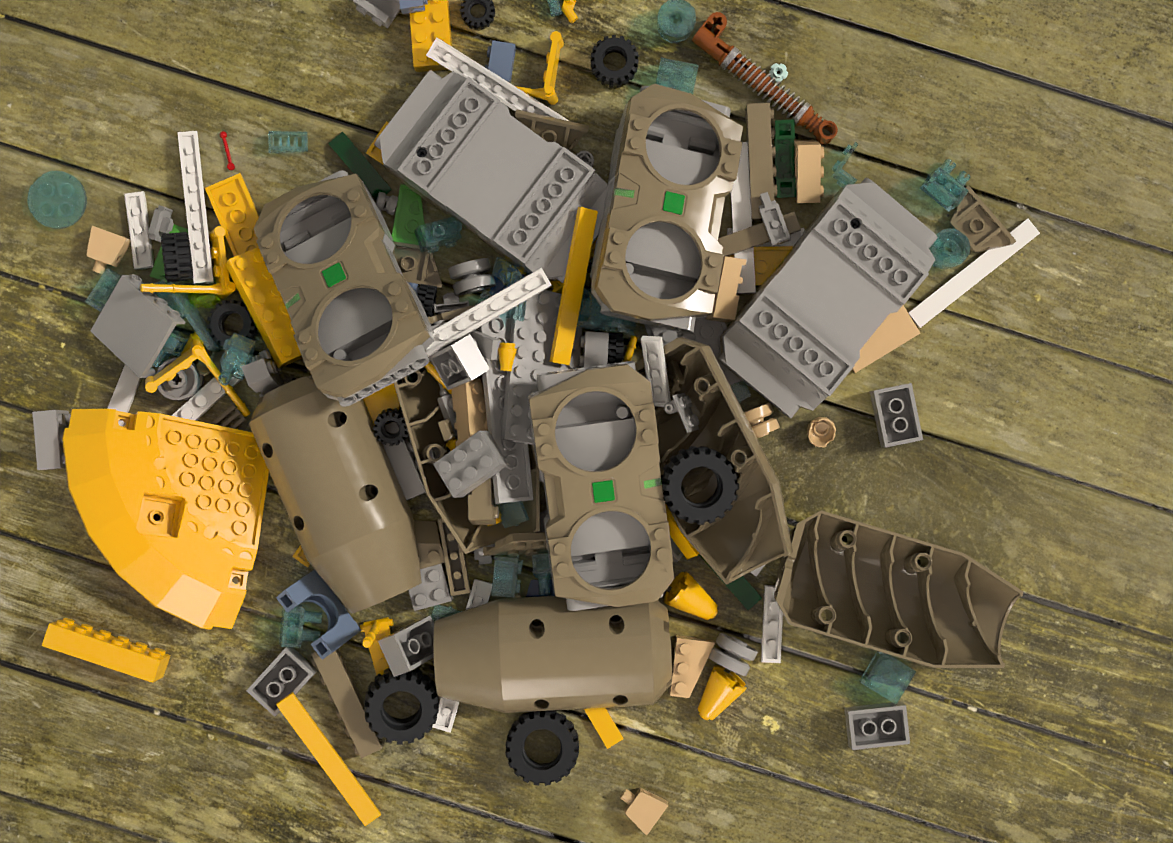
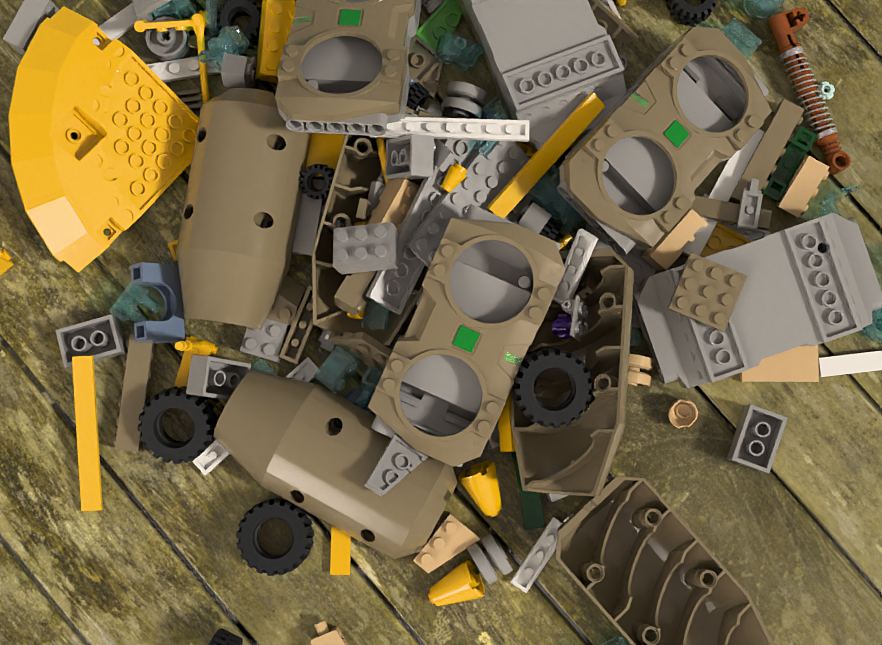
camera: 35 degrees right, 5 degrees down
none -> light grey wing [364,434,429,497]
none -> dark purple gear [552,314,572,339]
none -> dark tan plate [667,253,747,332]

